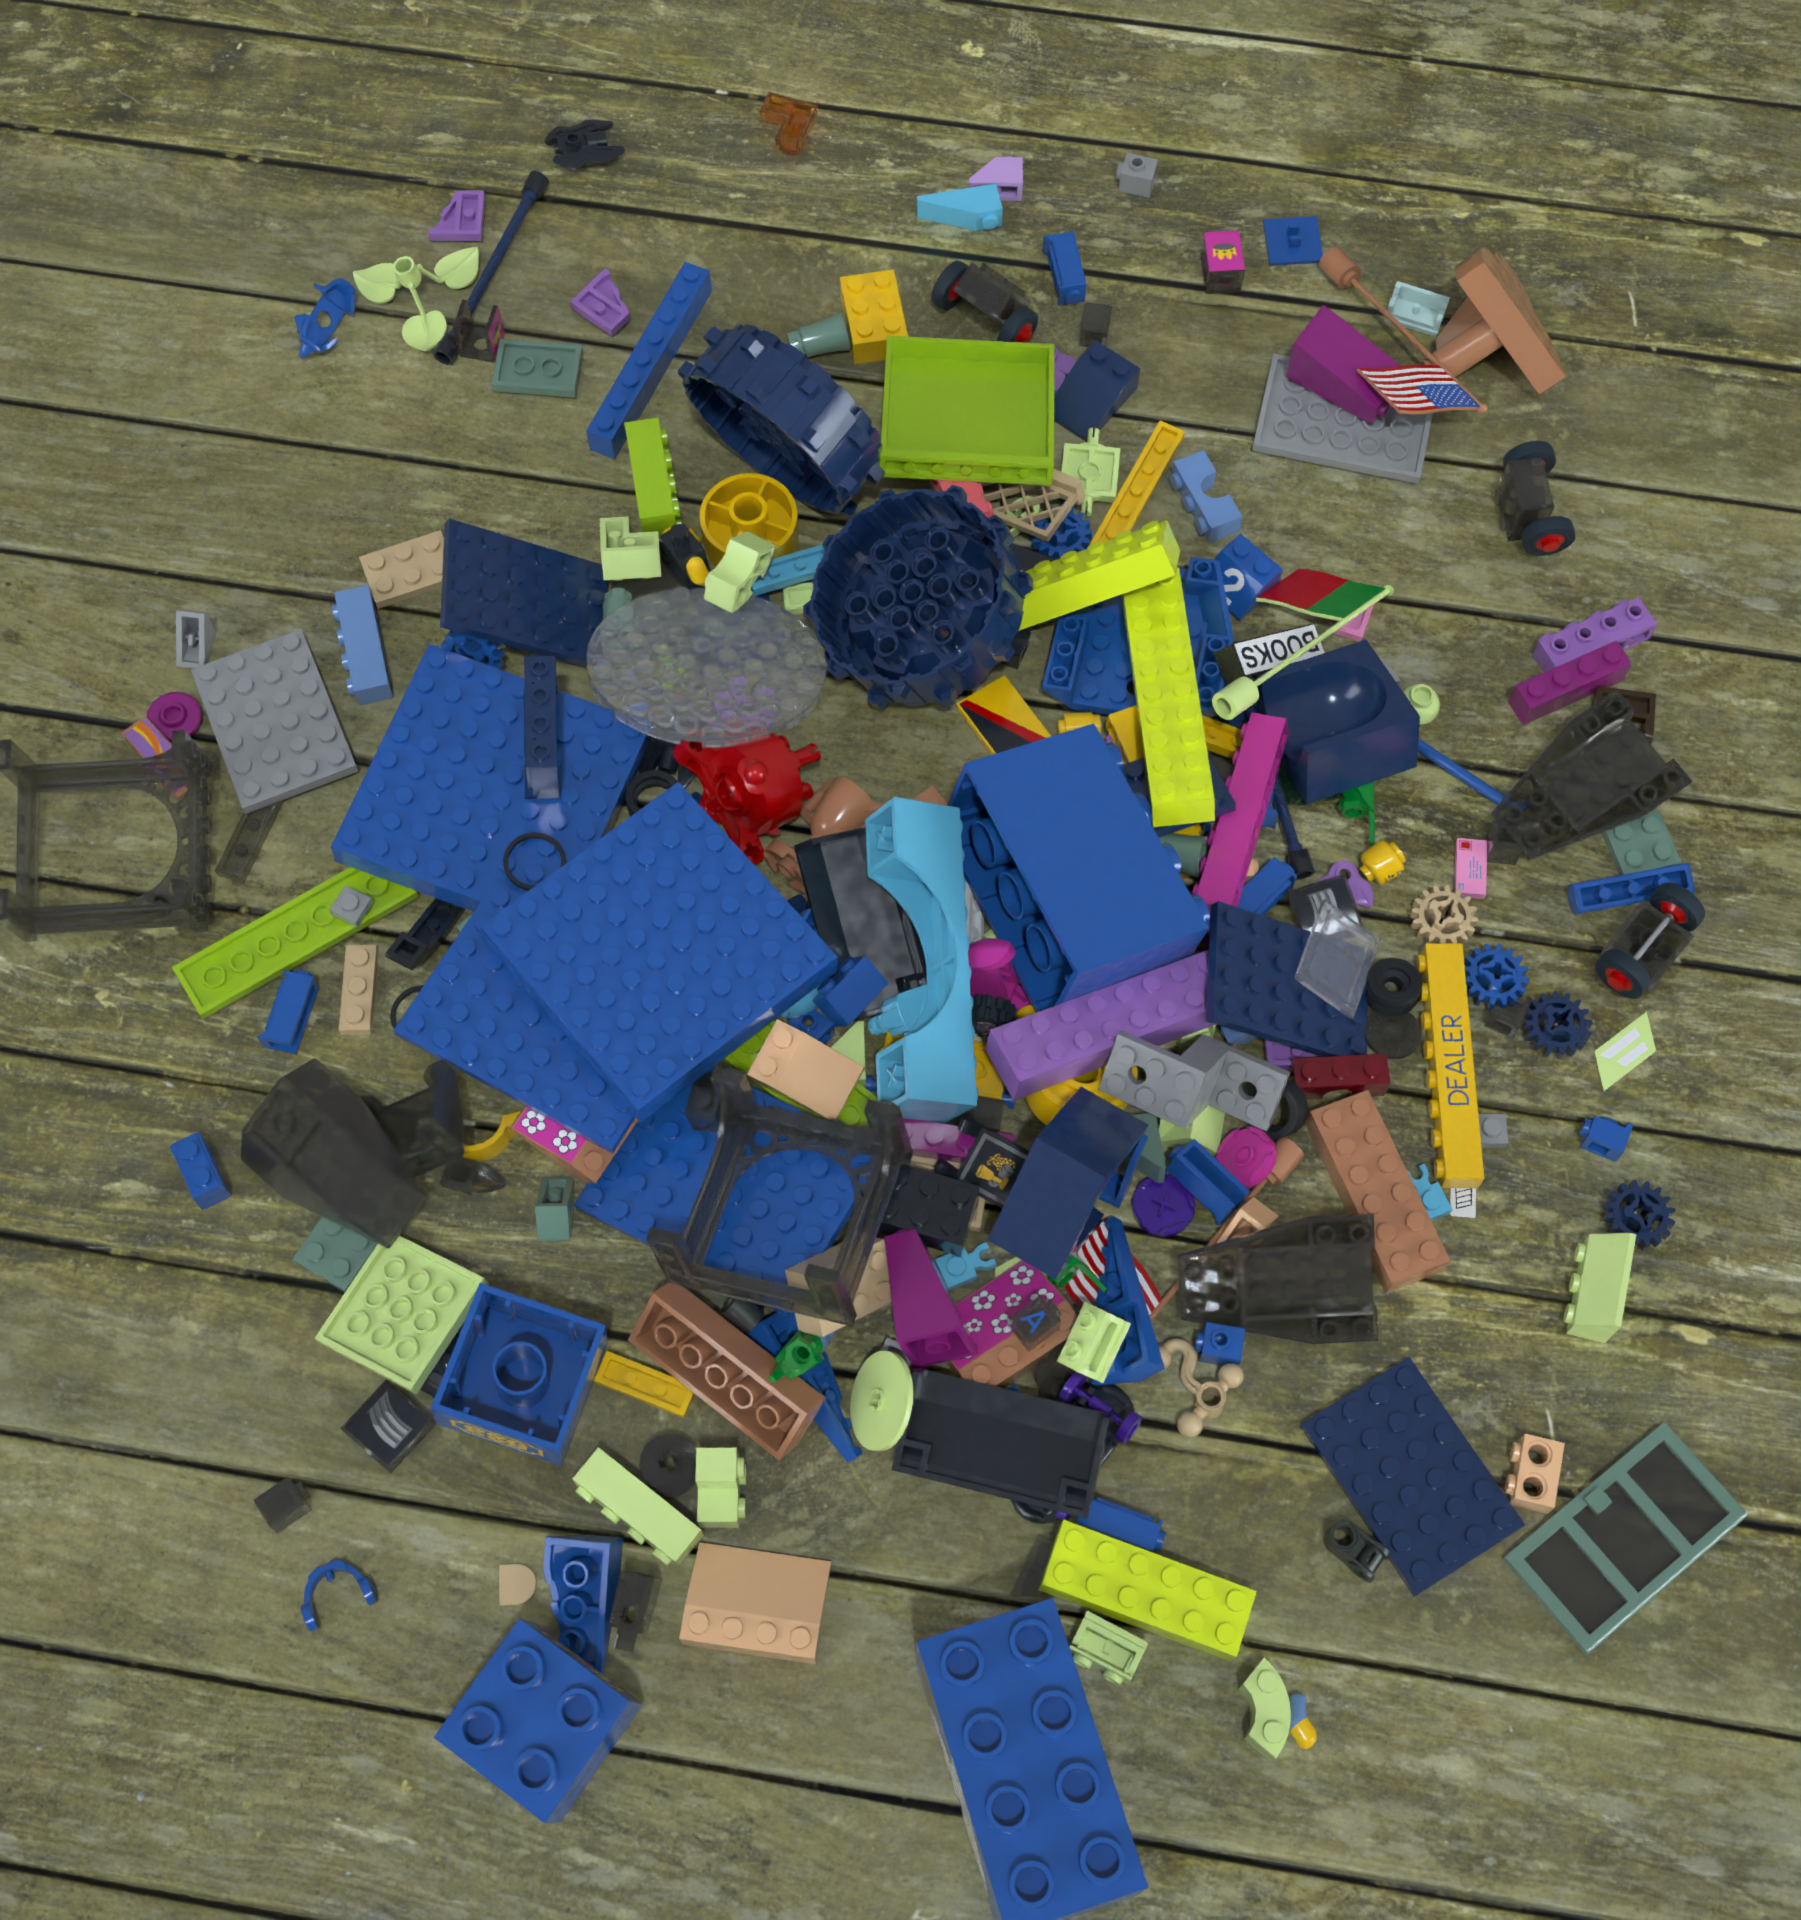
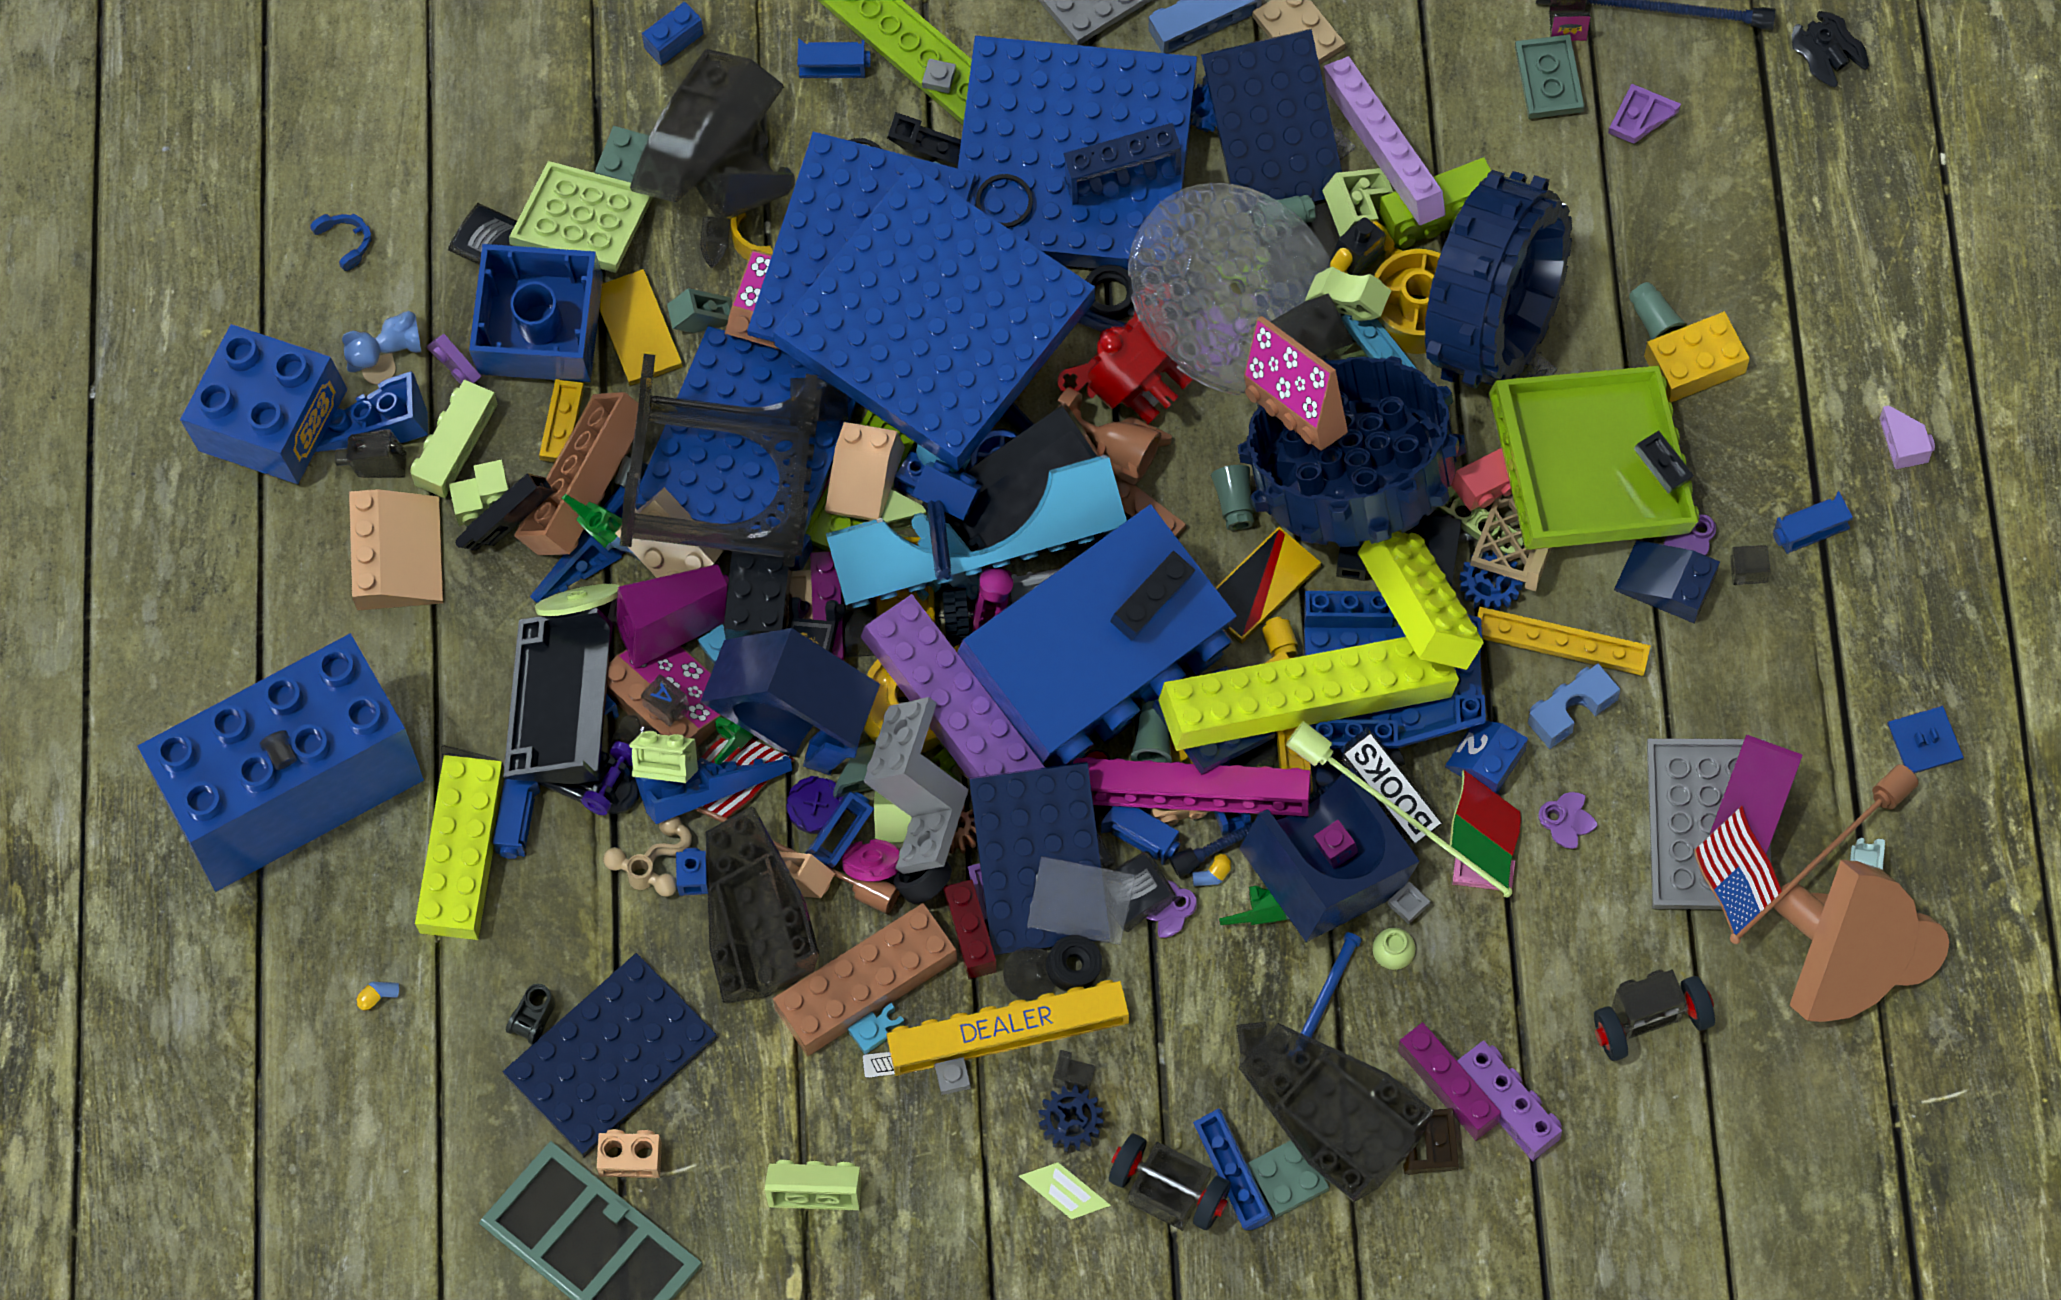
camera: 80 degrees right, 0 degrees up
clear smoke brick [253,1477,312,1533] -> none
tan plate [339,945,379,1035] -> none
blue brick [586,262,712,459] -> none
clear smoke piece [639,1434,696,1497] -> none
clear orange brick [759,92,818,156] -> none
medium azure slope [917,183,1003,231] -> none
brick [931,261,1038,343] -> none
yellowish green plate [1061,428,1120,517] -> none
yellowish green hinge [1070,1611,1148,1686] -> none
light grey brick [1116,153,1158,198] -> none
piece [1200,231,1245,294] -> none
yellowish green brick [1238,1658,1291,1763] -> none
yellow head [1359,840,1406,885] -> none
tan gear [1409,885,1478,945] -> none
bright pink tile [1454,838,1487,899] -> none
blue gear [1464,944,1529,1010] -> none
blue brick [1579,1116,1633,1162] -> none
dark blue gear [1603,1180,1676,1251] -> none
none -> clear smoke bush [259,730,297,770]
none -> medium blue animal [342,311,421,372]
none -> medium lavender wing [426,333,481,384]
none -> black hinge [455,473,554,551]
none -> yellow tile [599,269,683,386]
none -> dark blue axle [927,500,951,580]
none -> black arch [1110,550,1195,641]
none -> arm [1192,854,1232,887]
none -> sand green plant [1210,465,1254,531]
none -> slope [1244,316,1348,451]
none -> clear smoke slope [1271,293,1354,360]
none -> magenta brick [1314,820,1358,869]
none -> lavender brick [1324,56,1445,225]
none -> medium lavender plate [1538,792,1597,849]
none -> black plate [1634,431,1694,494]

